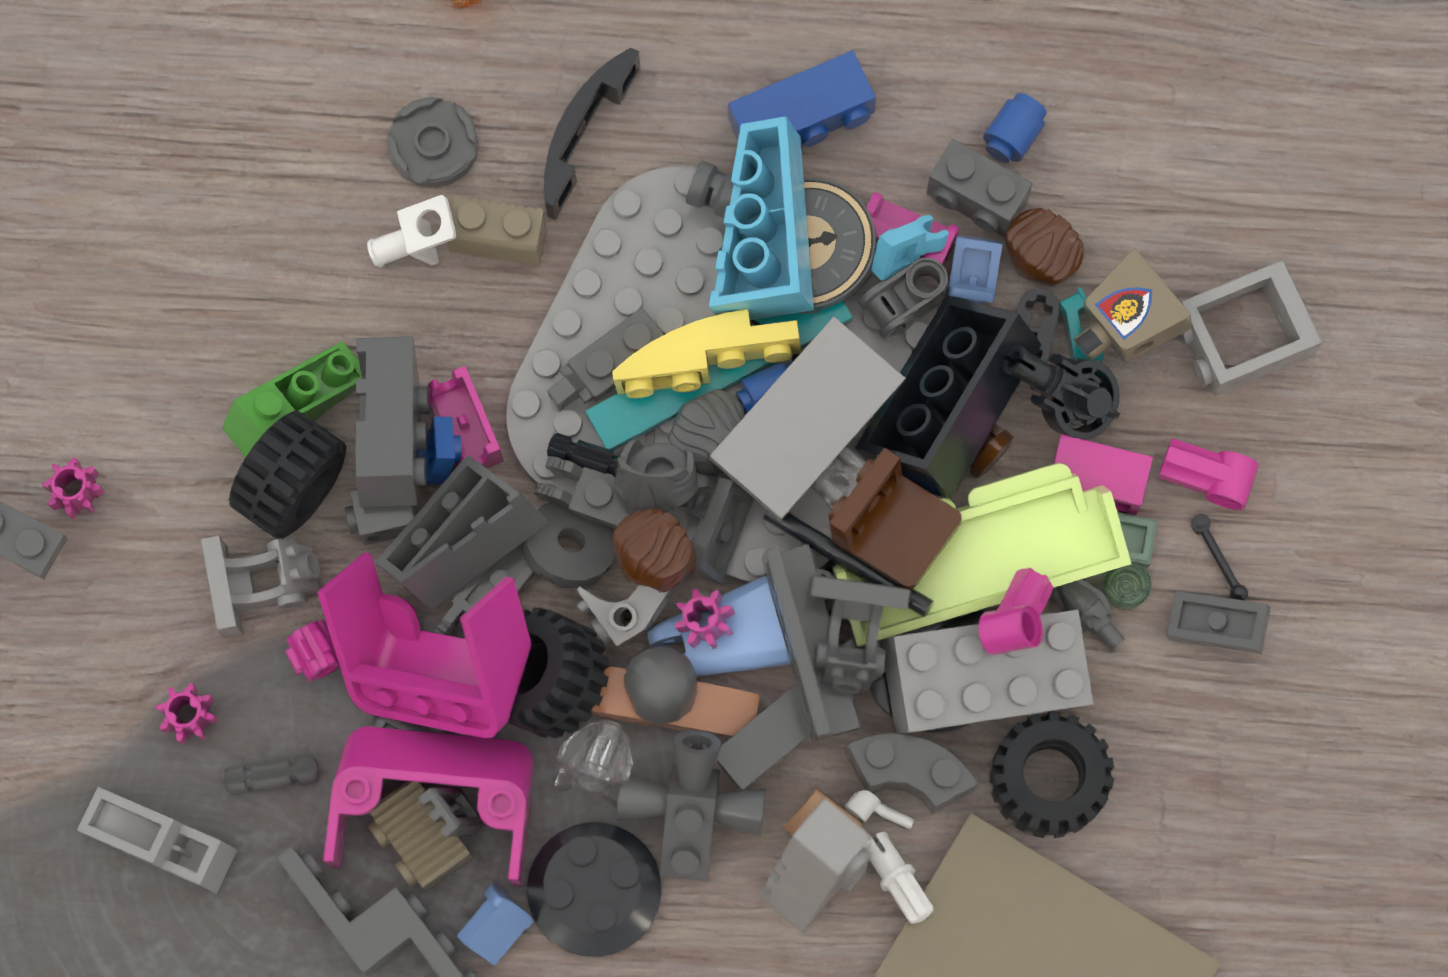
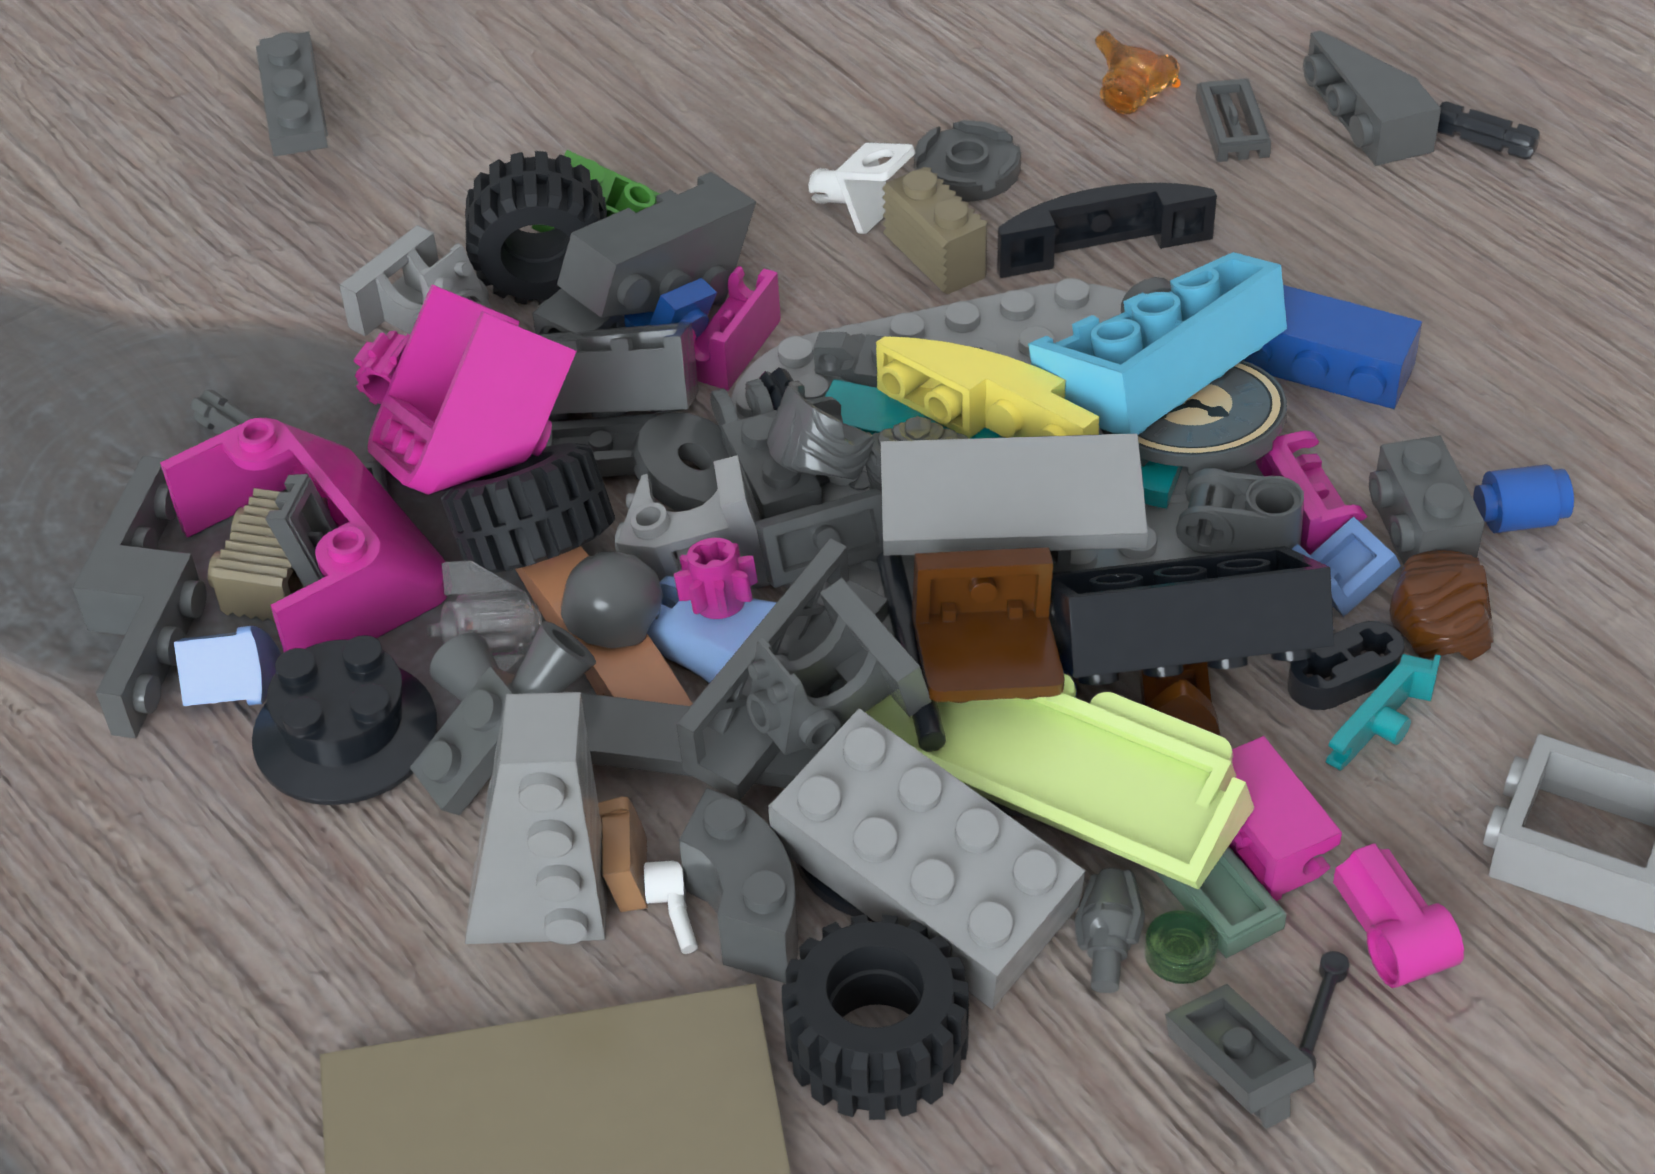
camera: 50 degrees right, 30 degrees down
dark pink gear [42,457,104,519] -> none
light grey slope [77,787,237,894] -> none
dark pink gear [156,683,218,744] -> none
reddish brown hair [612,508,696,593] -> none
white axle [867,832,933,924] -> none
medium azure plate [871,215,949,281] -> none
dark pink piece [979,568,1054,655] -> none
black pin [1002,345,1120,440] -> none
dark tan torso [1073,248,1191,362] -> none

